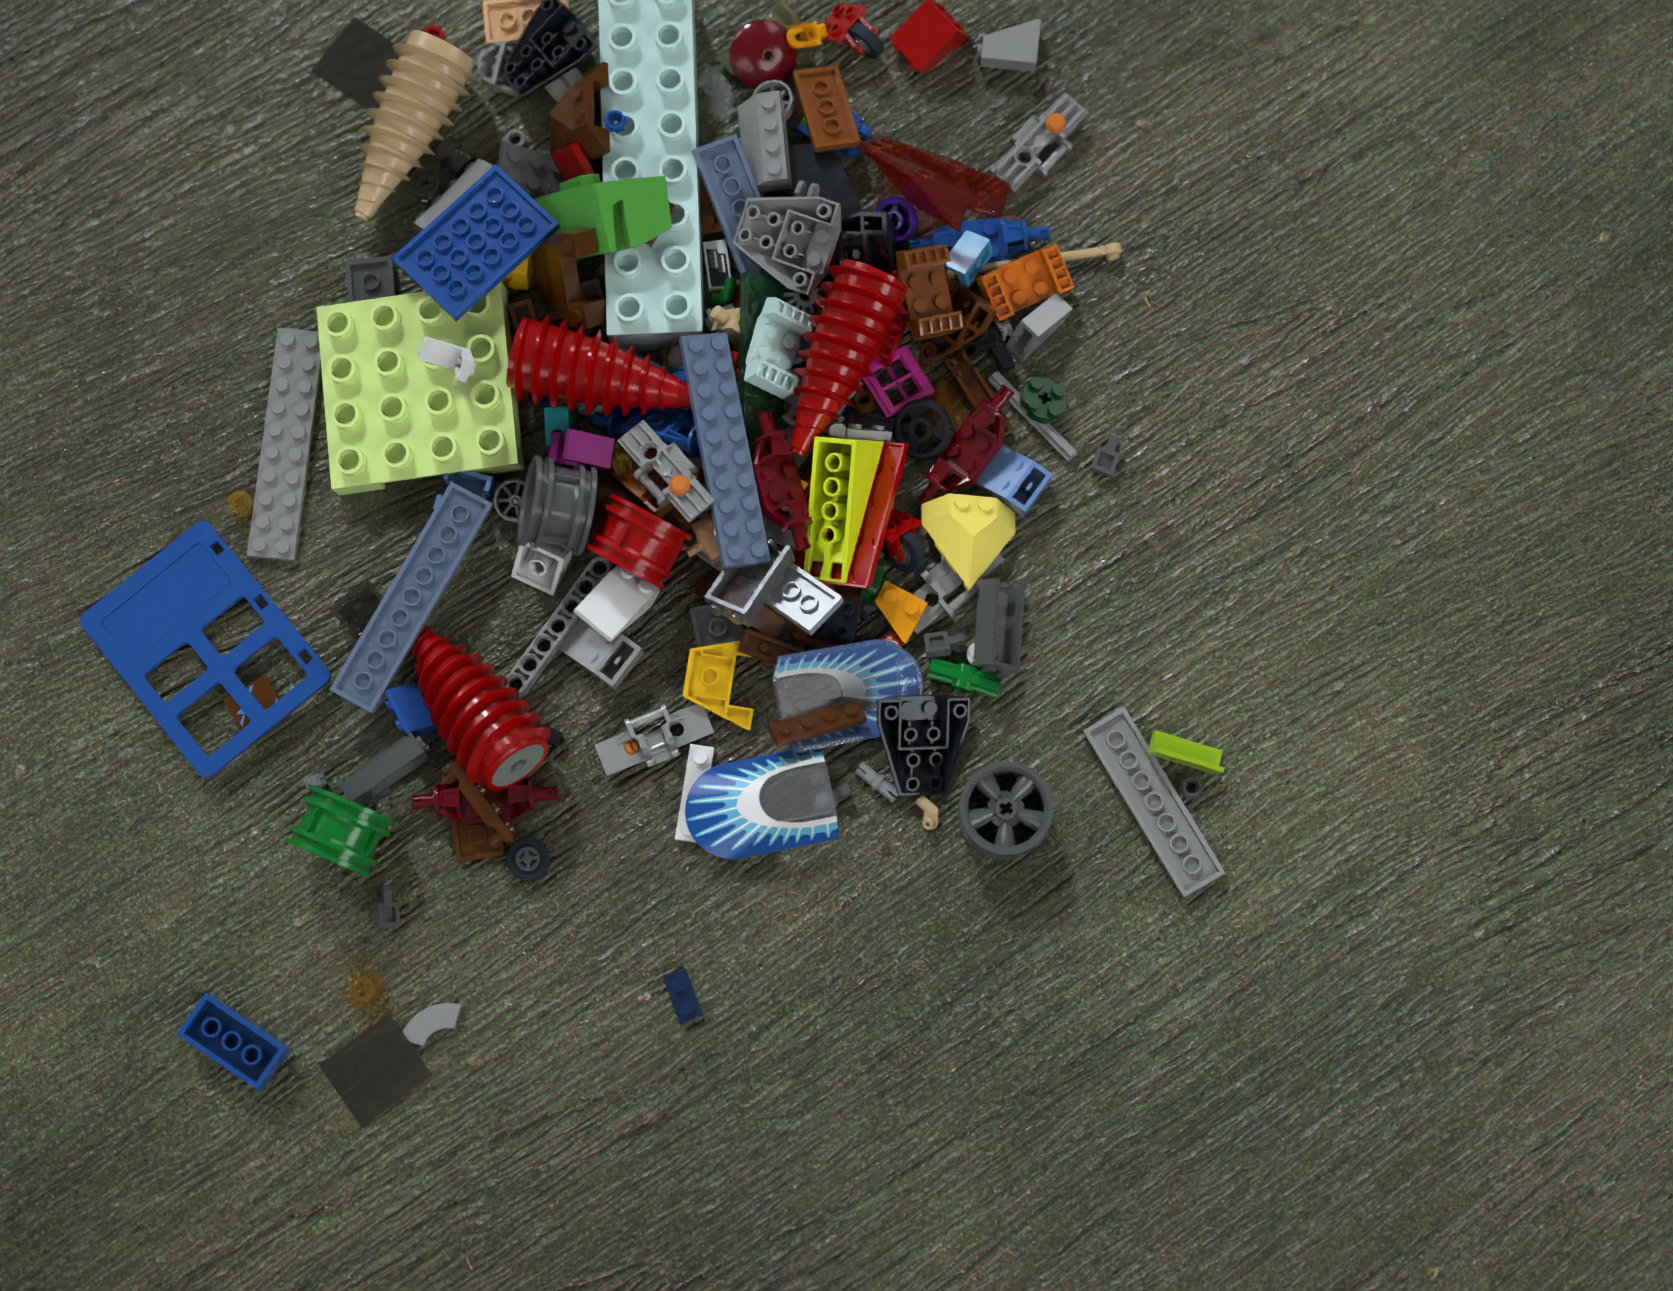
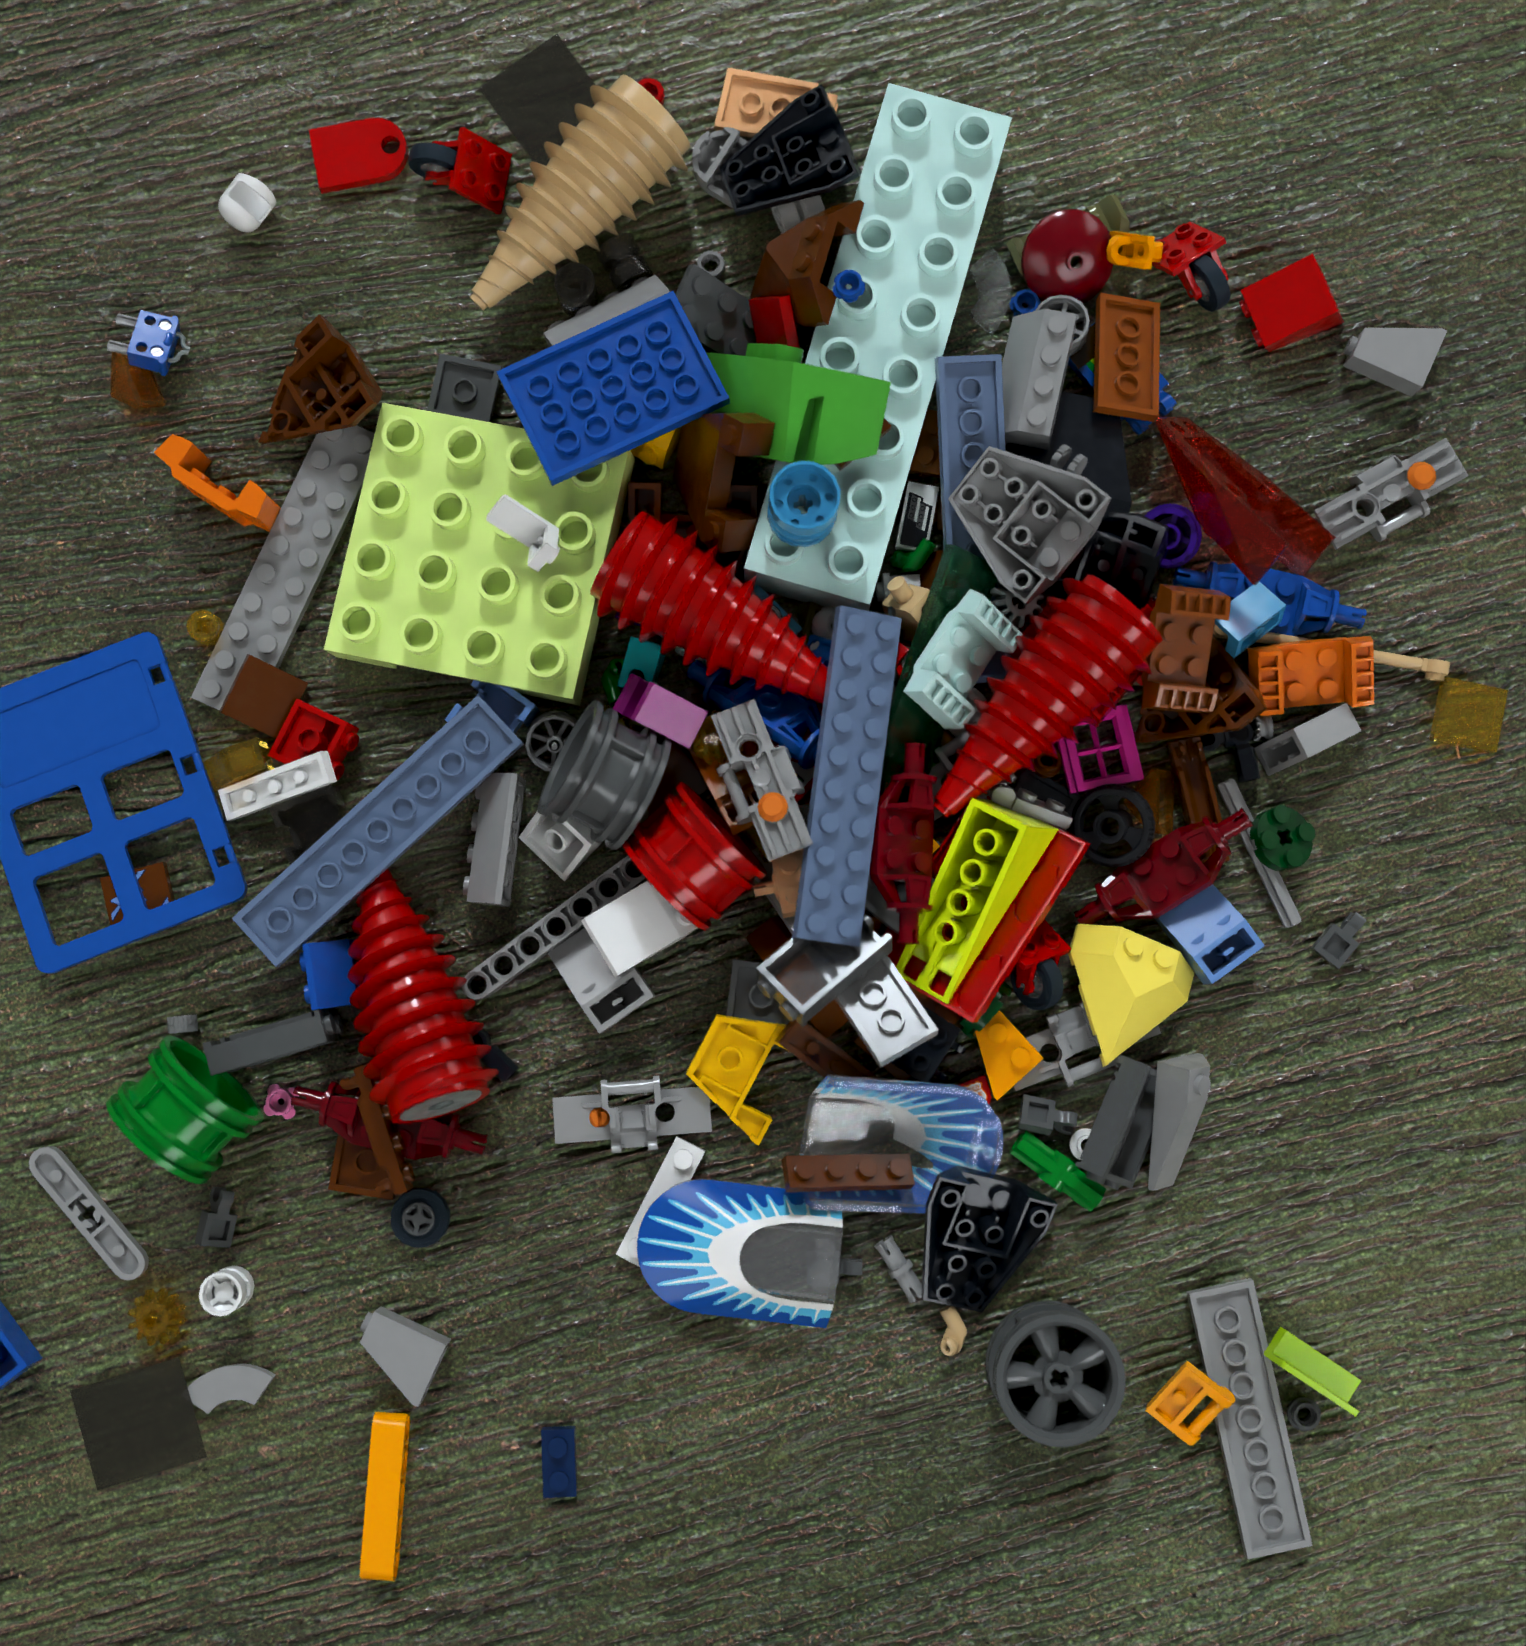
camera: 15 degrees right, 5 degrees up
none -> light grey piece [29,1146,149,1281]
none -> piece [107,310,190,376]
none -> clear orange slope [110,352,166,409]
none -> orange plate [154,434,281,532]
none -> white wheel [199,1265,255,1316]
none -> clear yellow slope [204,737,275,793]
none -> white helmet [218,173,277,233]
none -> white plate [218,751,337,821]
none -> reddish brown tile [219,654,308,739]
none -> reddish brown wedge [258,314,383,445]
none -> bright pink plate [263,1084,299,1119]
none -> red plate [267,698,359,786]
none -> red tile [309,118,409,194]
none -> light grey slope [360,1306,451,1407]
none -> light orange beam [360,1412,410,1581]
none -> red plate [409,127,512,214]
none -> light grey slope [463,773,526,907]
none -> green arm [601,658,624,707]
none -> dark azure wheel [767,461,840,547]
none -> blue plate [1009,289,1040,316]
none -> light orange plate [1145,1360,1236,1446]
none -> light grey wedge [1148,1053,1211,1191]
none -> clear yellow tile [1429,677,1508,754]

